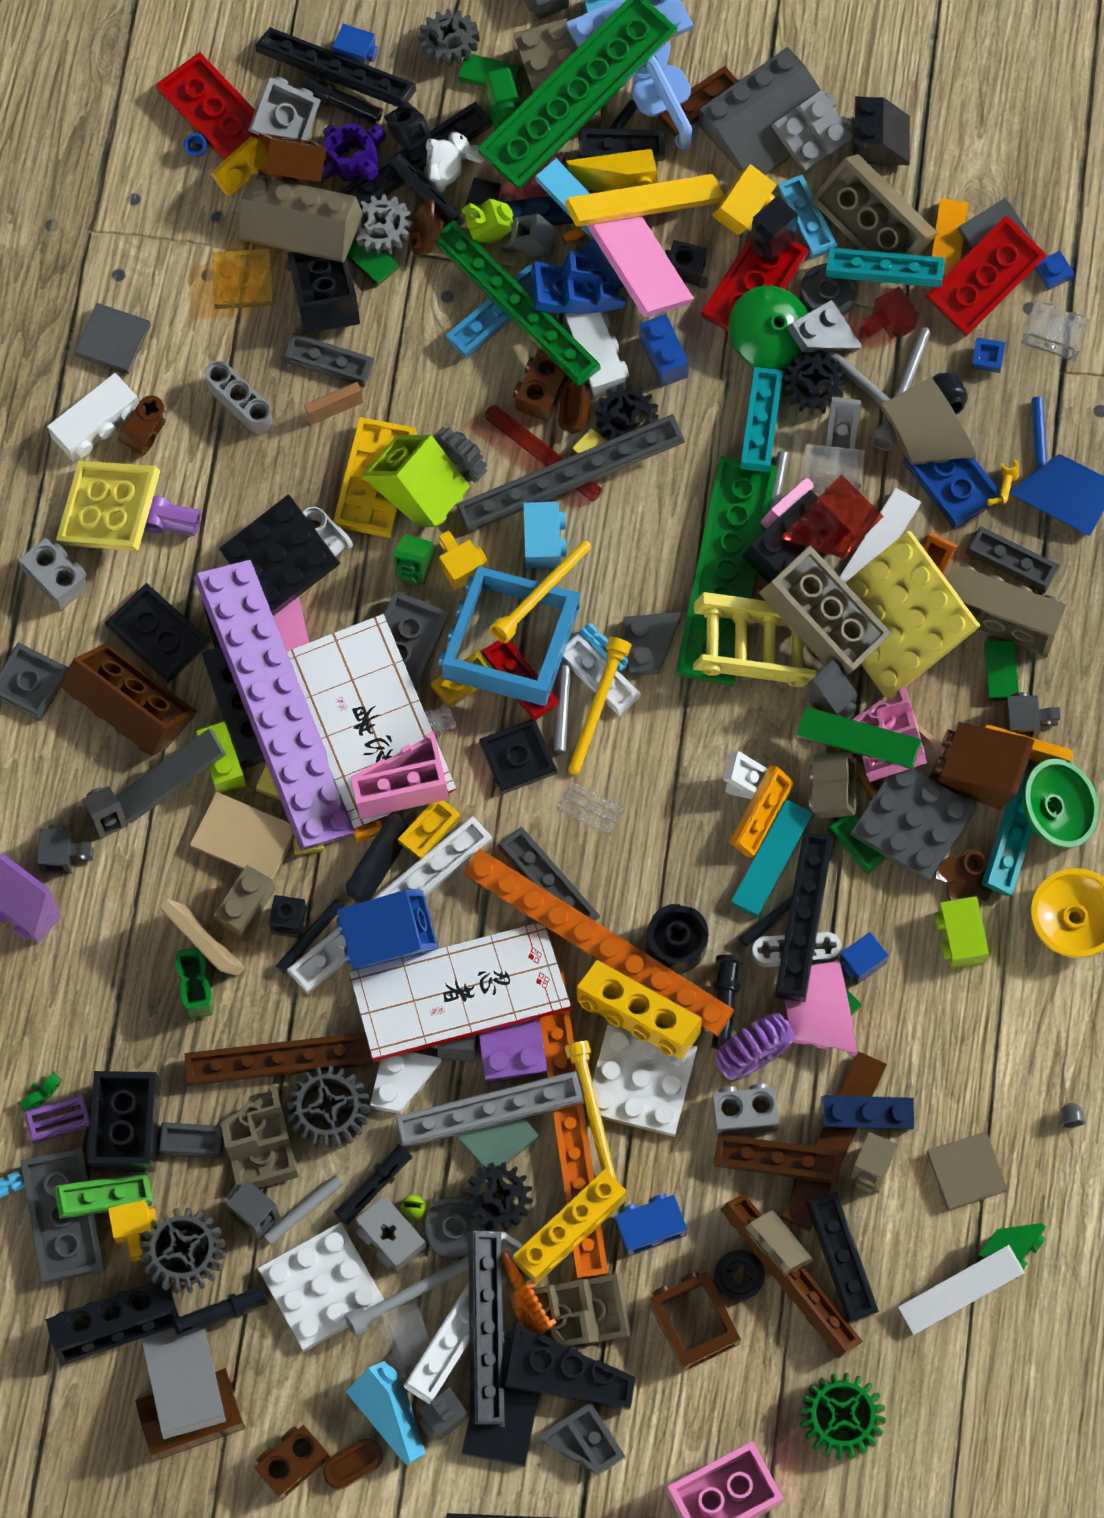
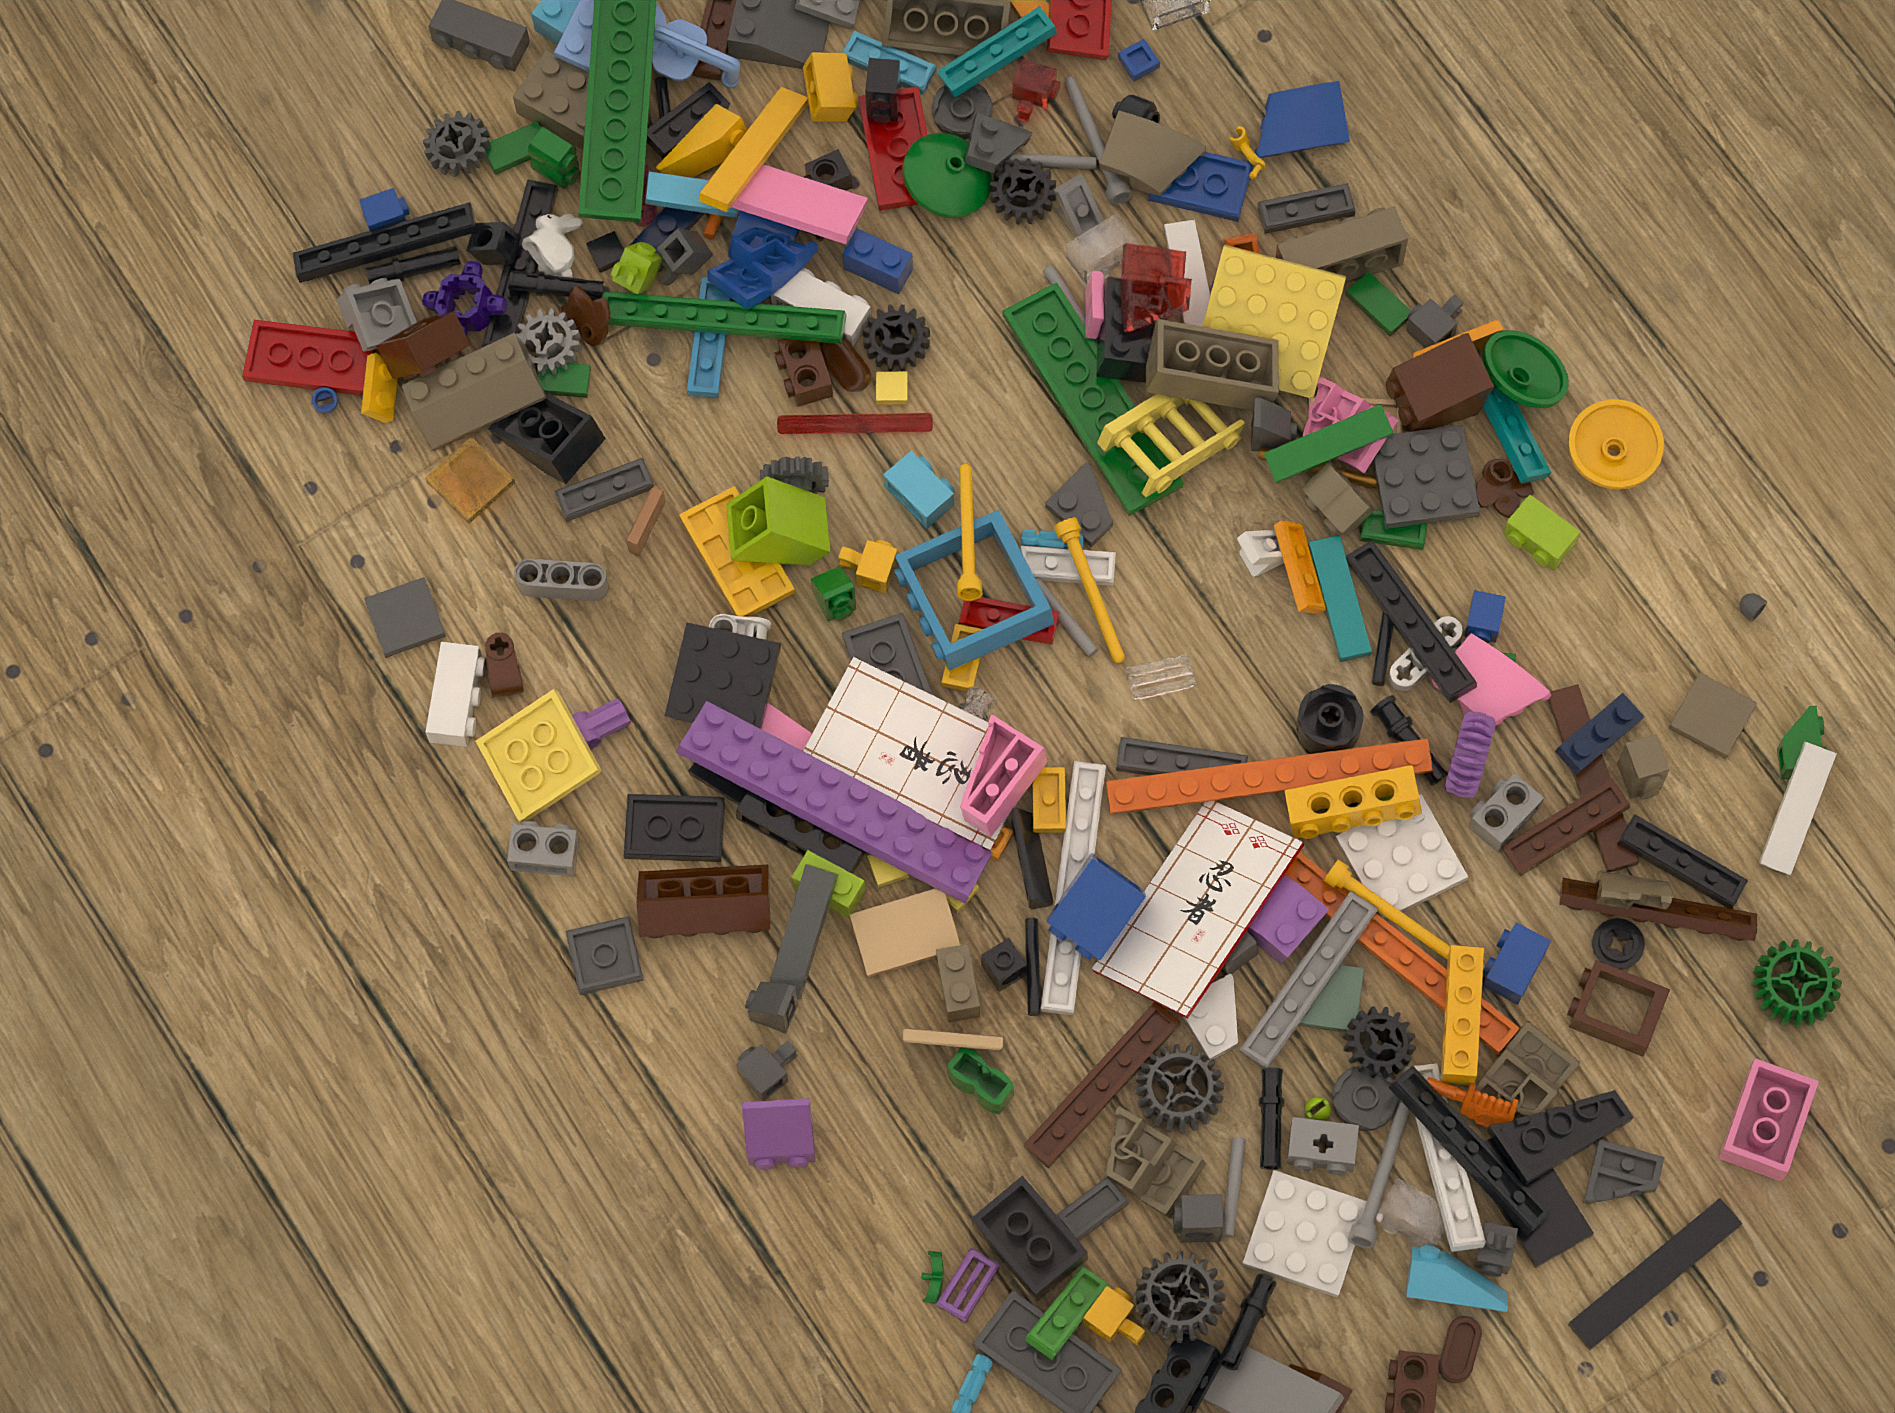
camera: 40 degrees left, 0 degrees up
dark grey tile [456,414,685,533] -> none
black tile [479,719,557,795] -> none
teal plate [740,367,783,472] -> none
blue bar [1031,397,1047,470] -> none

